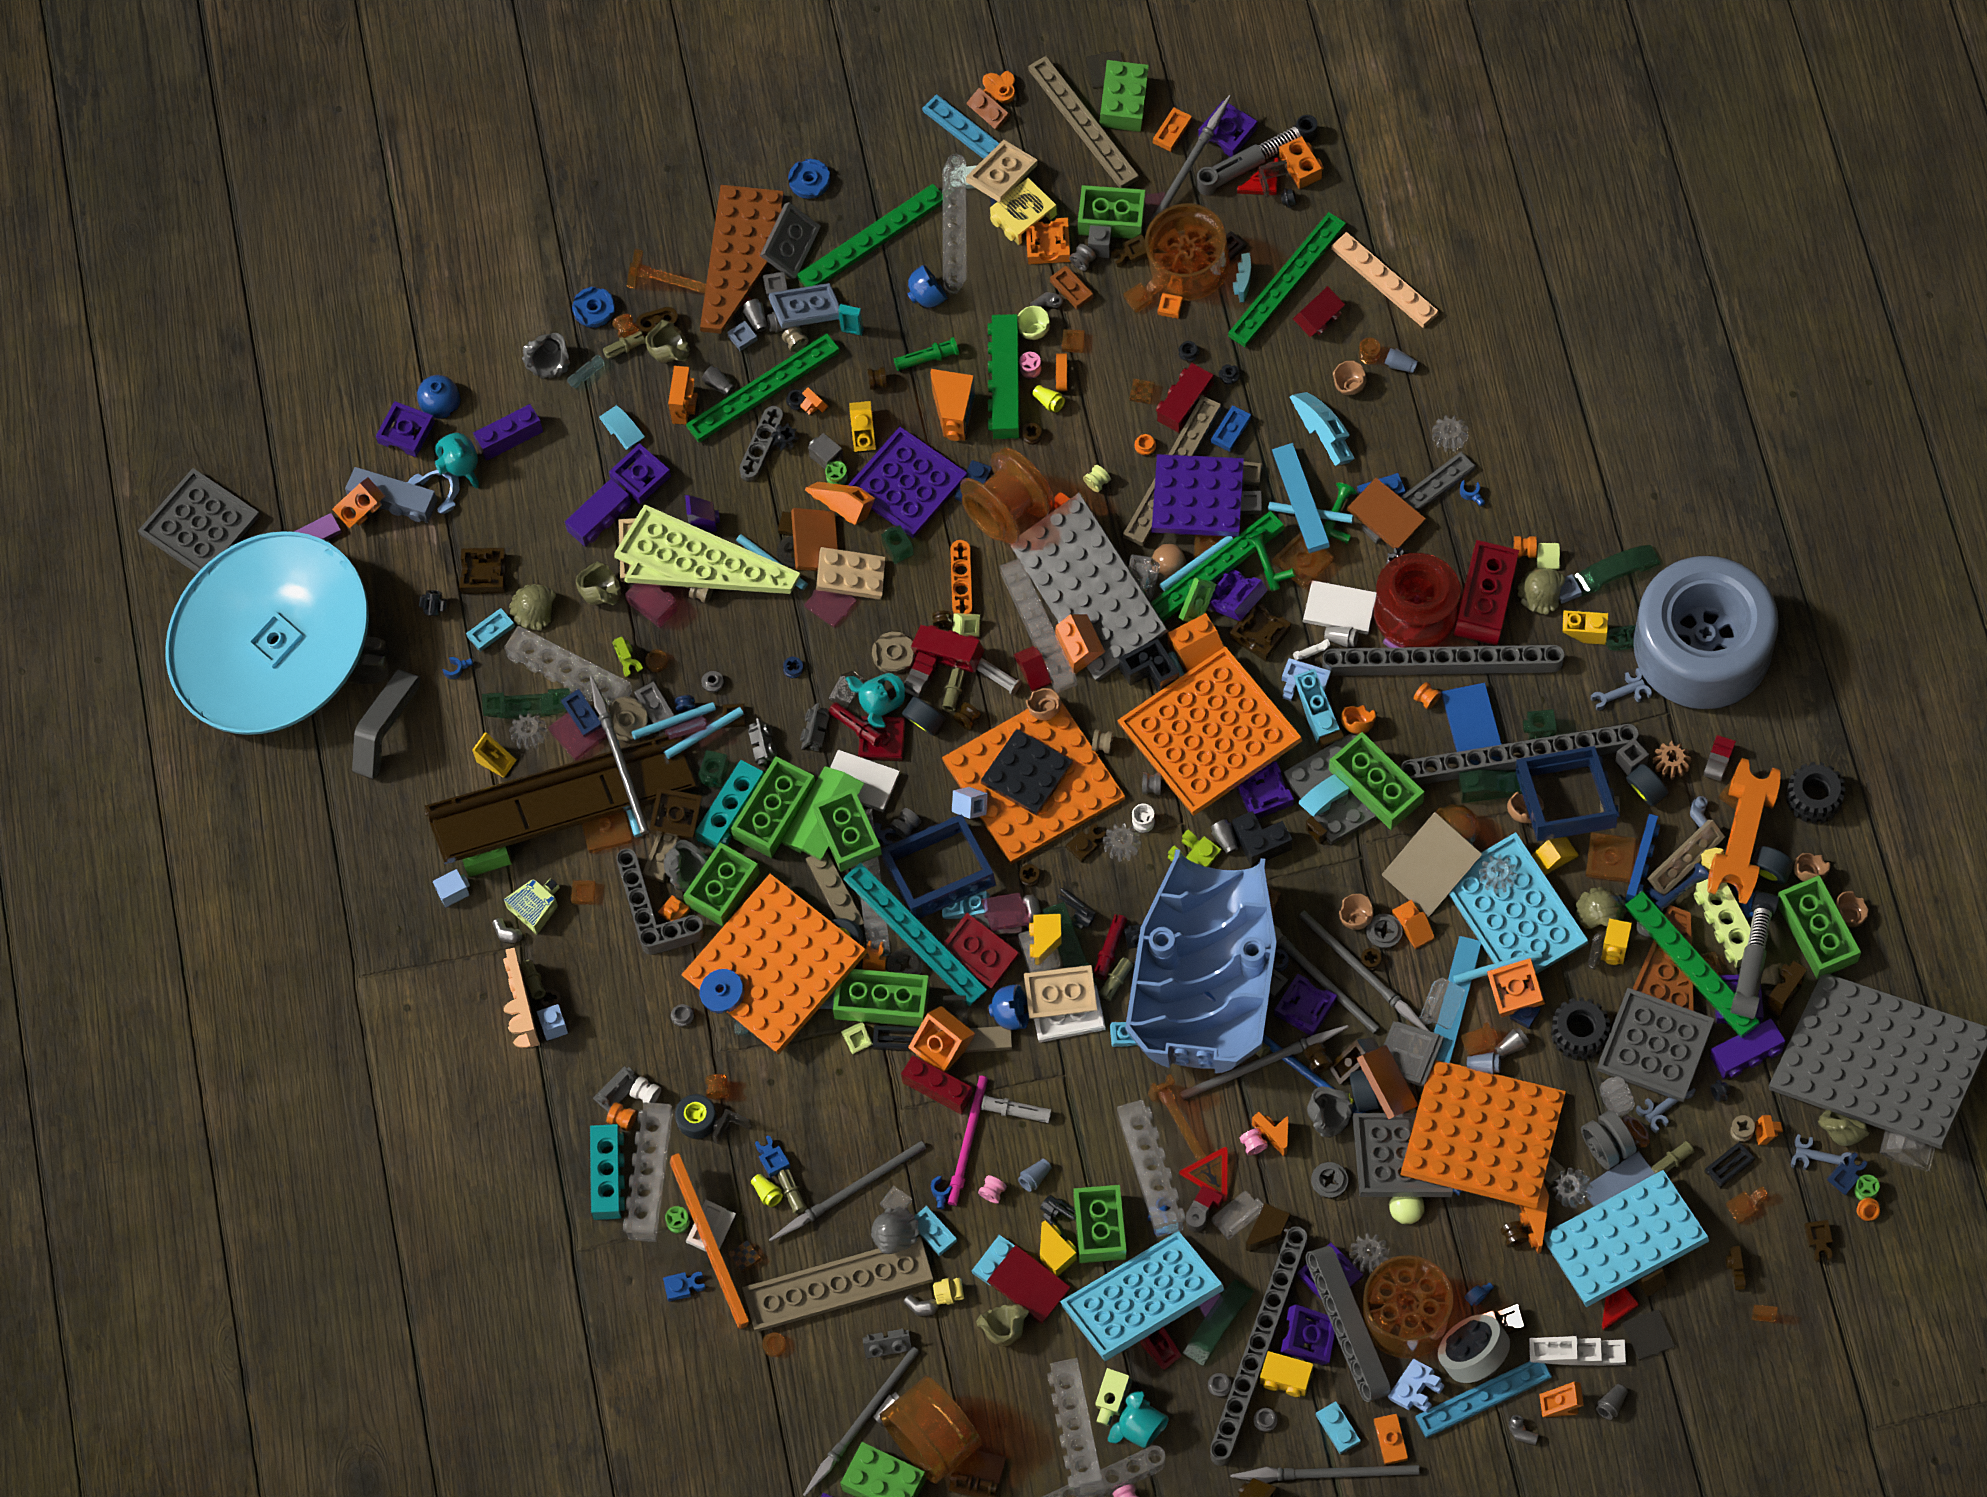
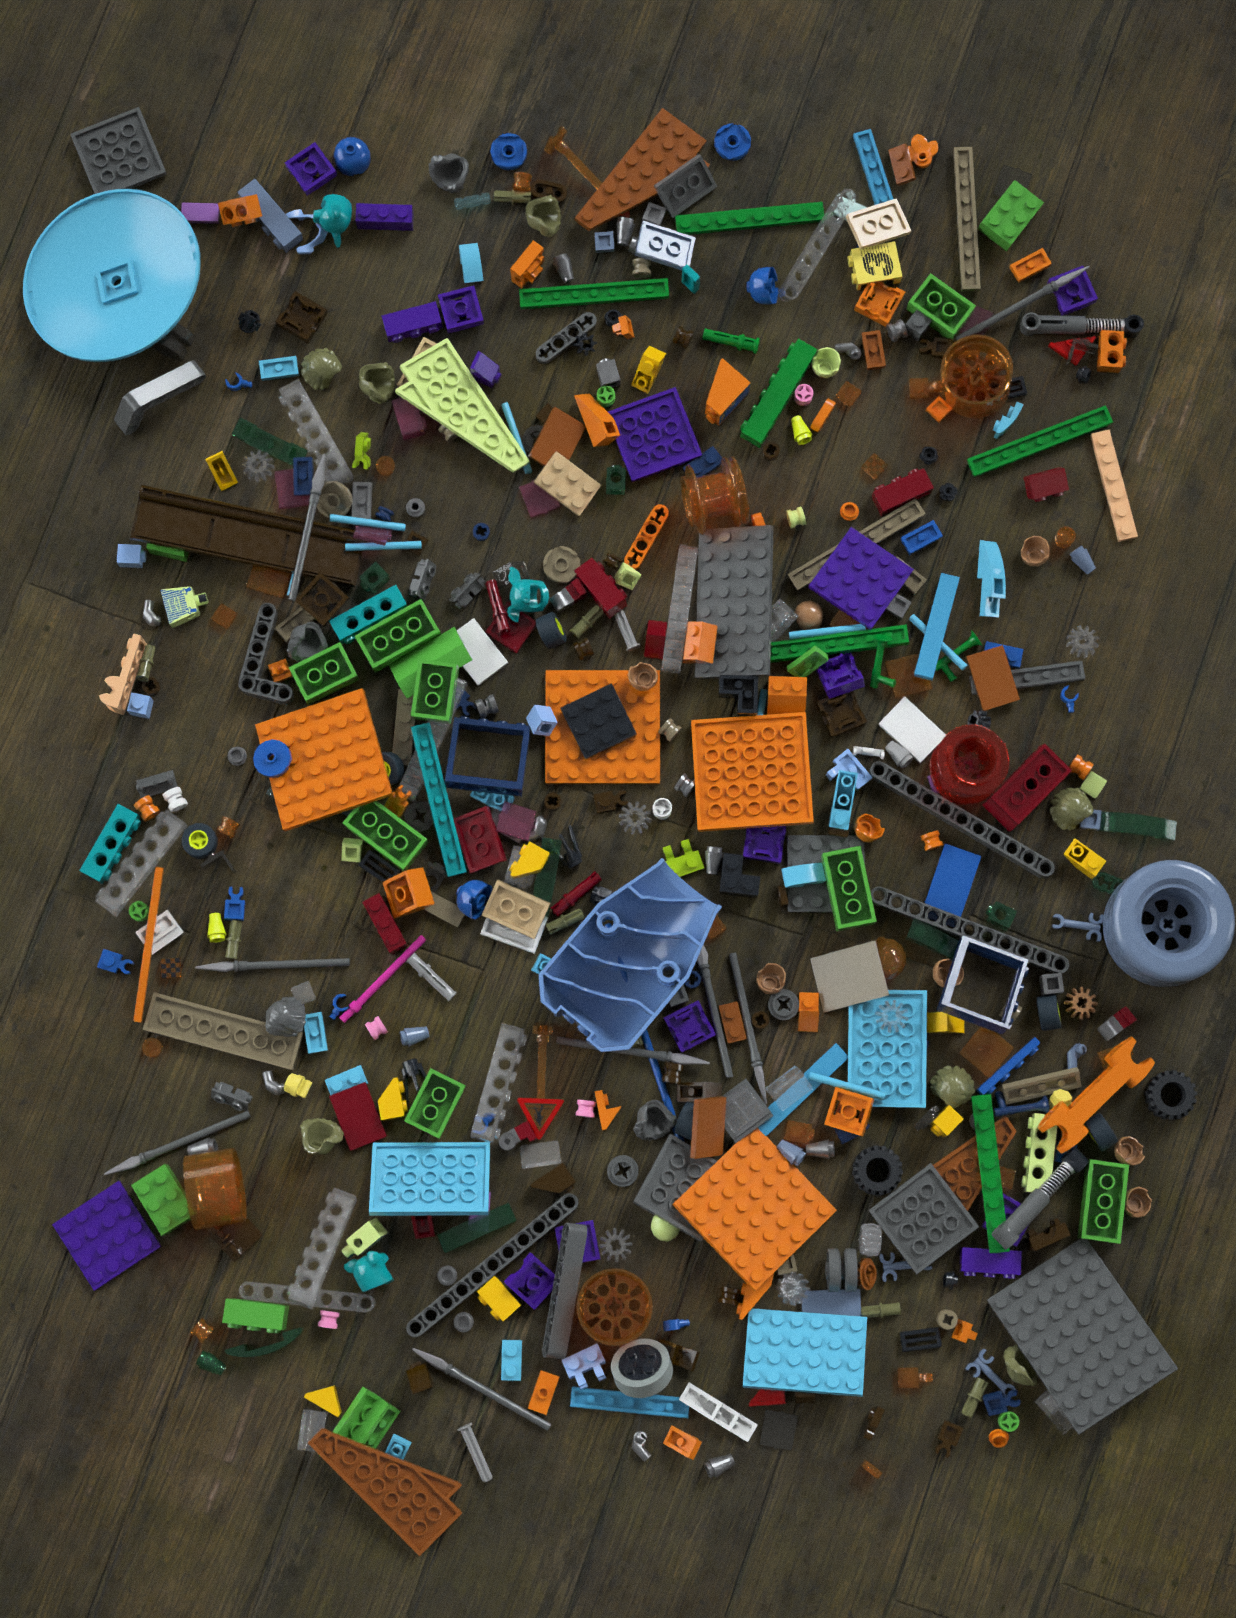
camera: 25 degrees right, 15 degrees up
none -> dark orange plate [718,1001,747,1044]
none -> olive axle [962,1377,989,1418]

